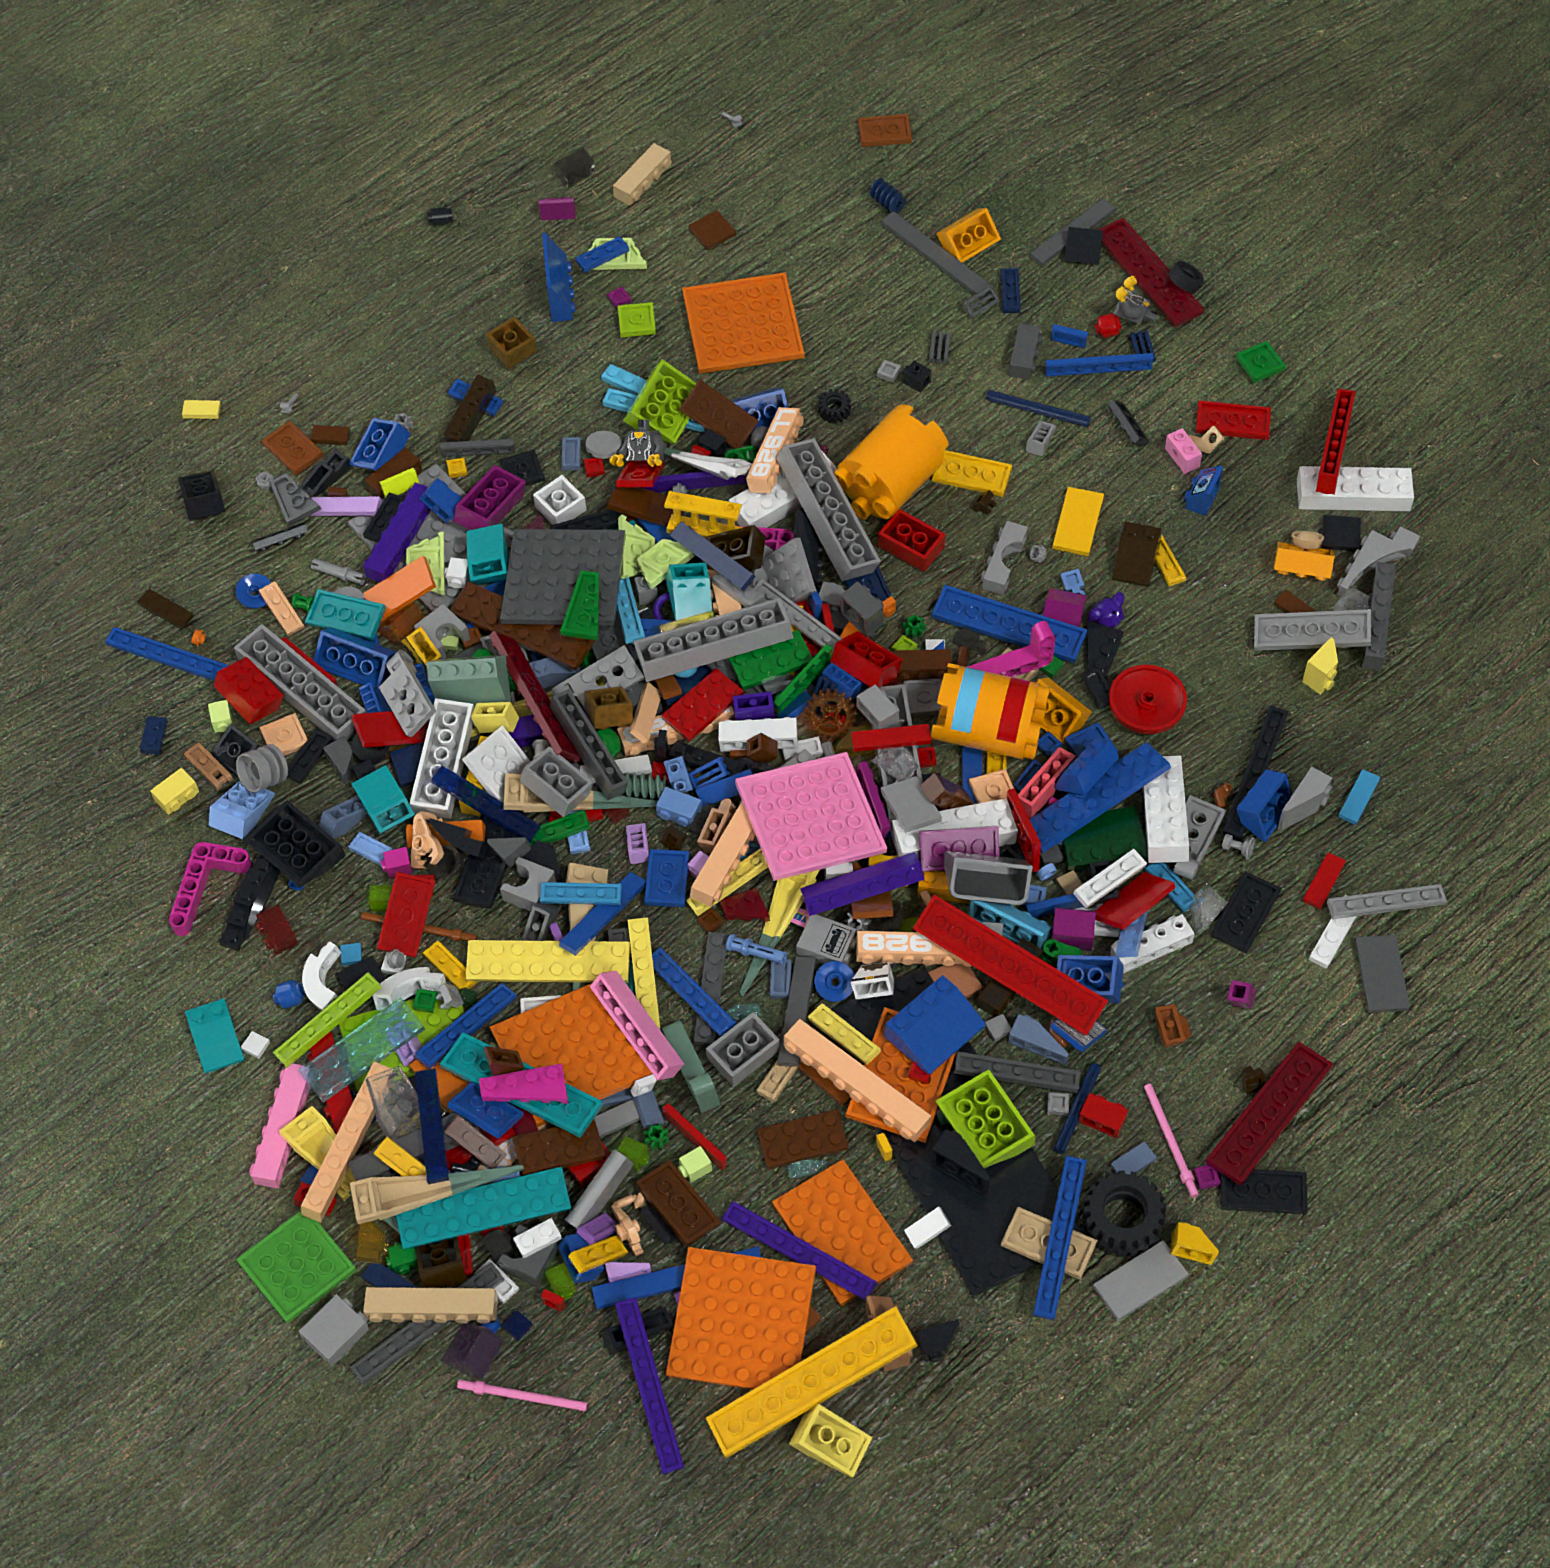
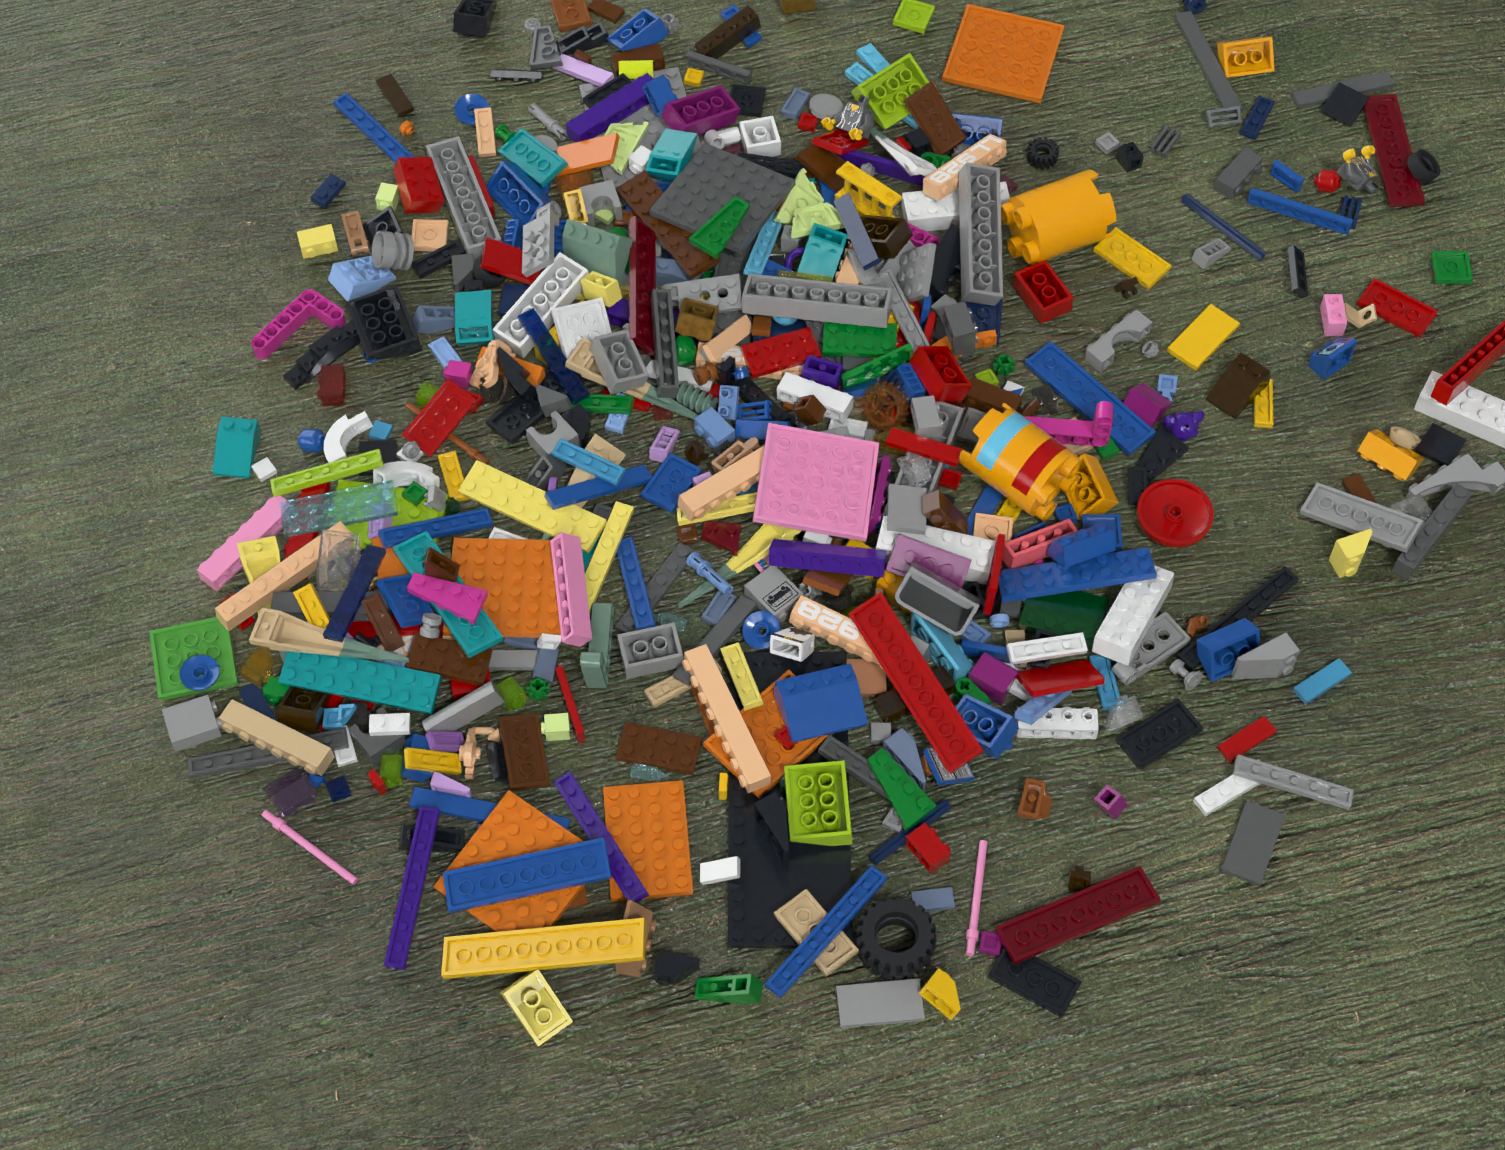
camera: 25 degrees right, 0 degrees up
none -> blue dish [179,655,220,691]
none -> dark azure slope [322,704,357,730]
none -> light grey wheel [419,613,442,638]
none -> blue plate [443,837,612,913]
none -> dark orange wheel [693,362,718,386]
none -> green slope [694,974,763,1004]
none -> white piece [704,127,741,149]
none -> blue plate [732,366,750,380]
none -> green wing [867,748,937,831]

